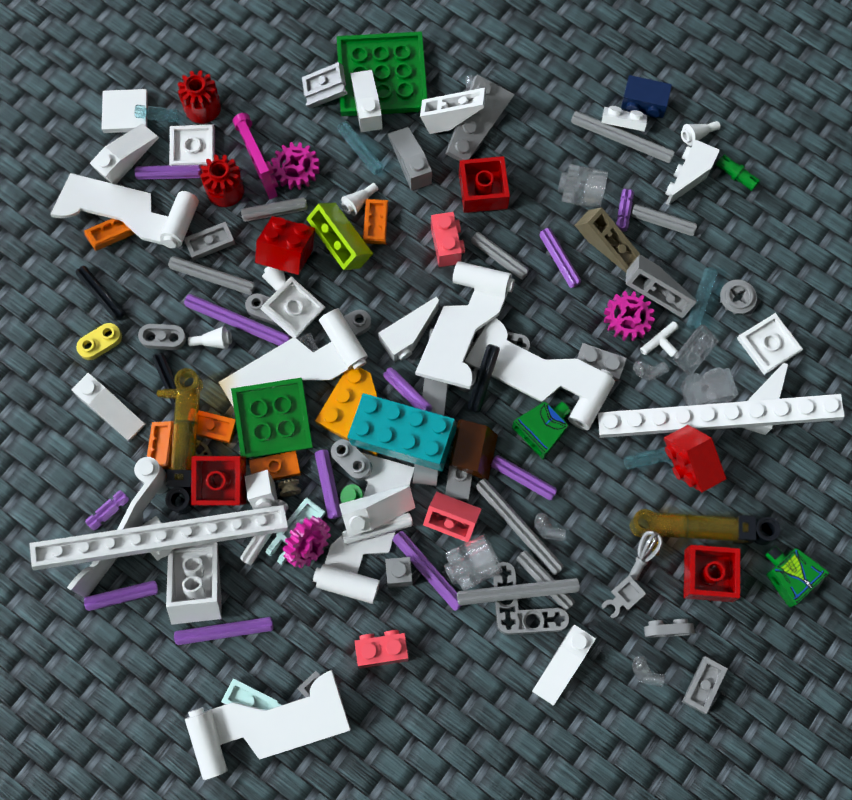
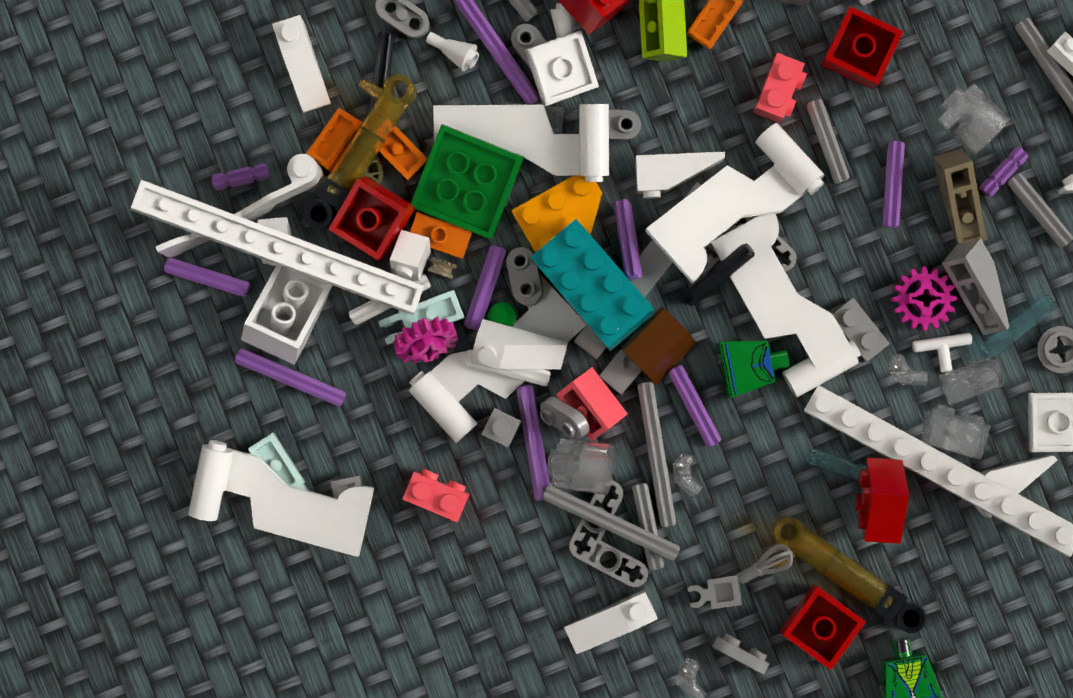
camera: 40 degrees right, 15 degrees up
none -> light grey plate [540,396,589,440]

